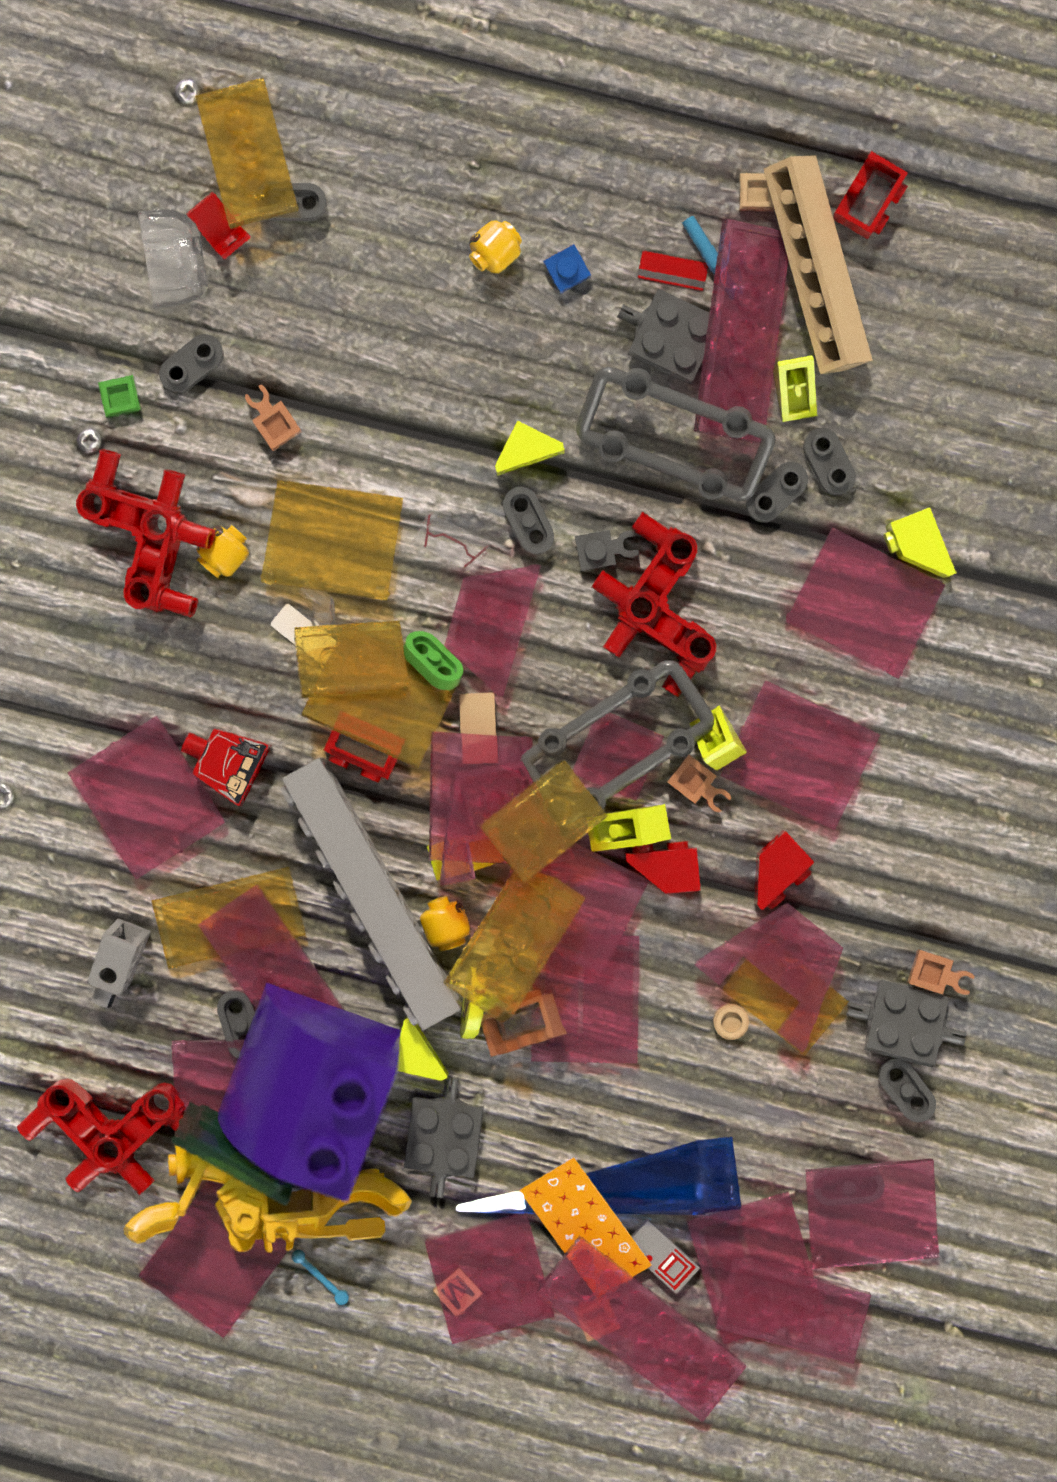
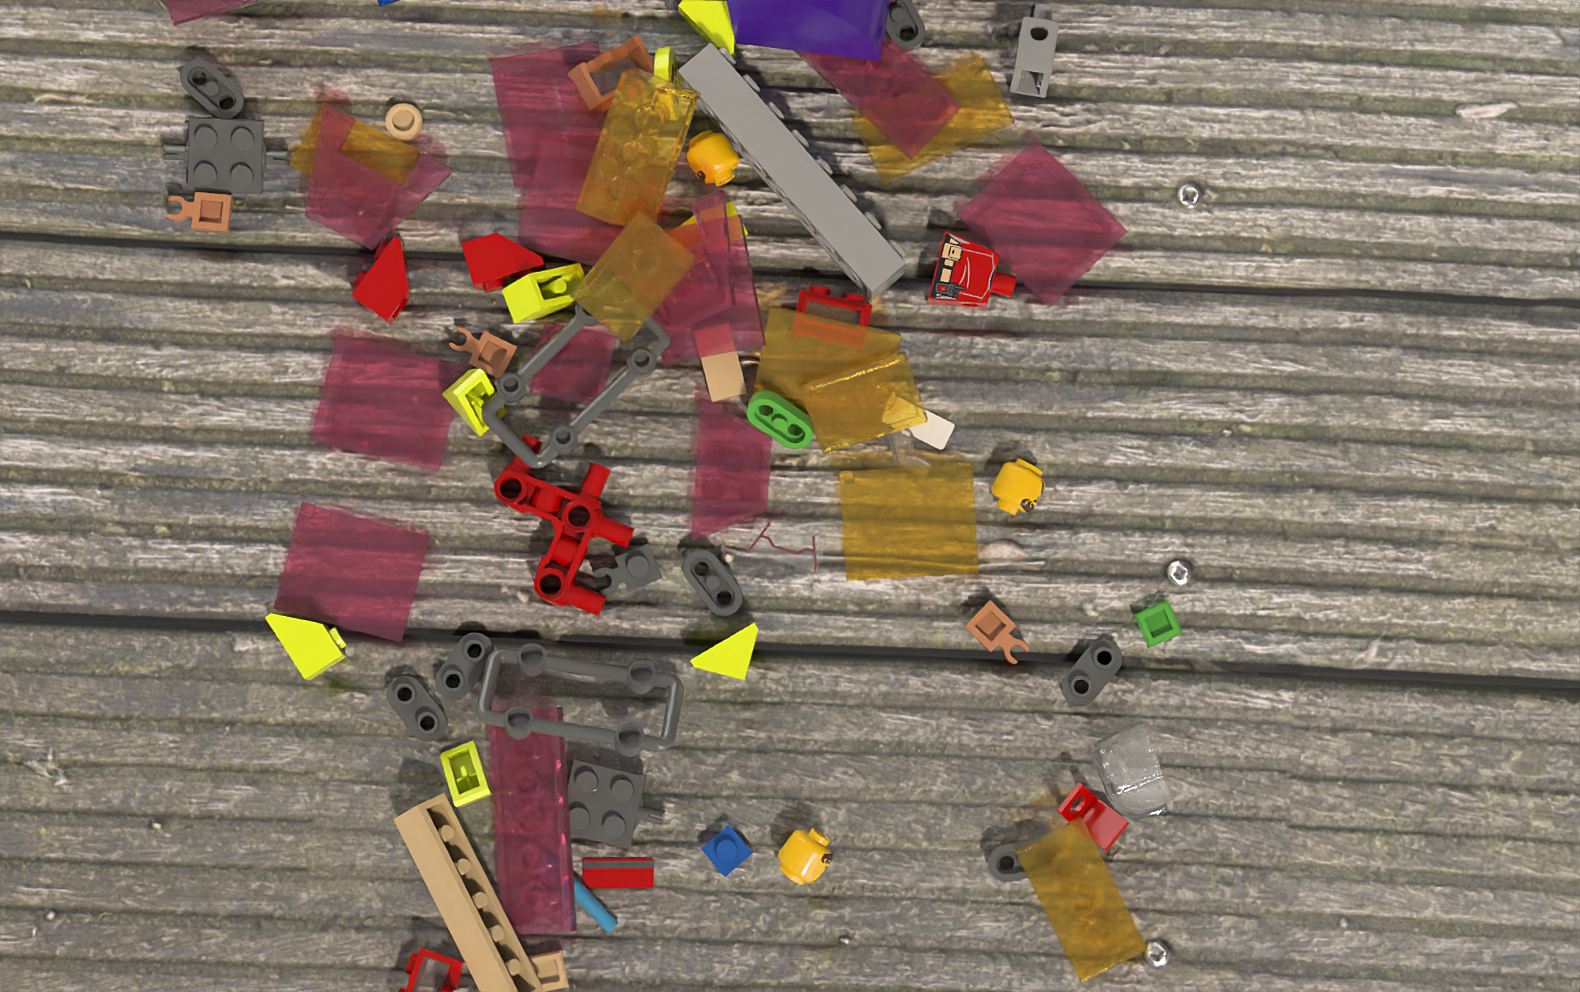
camera: 170 degrees right, 5 degrees down
red pin [76,449,216,617] -> none

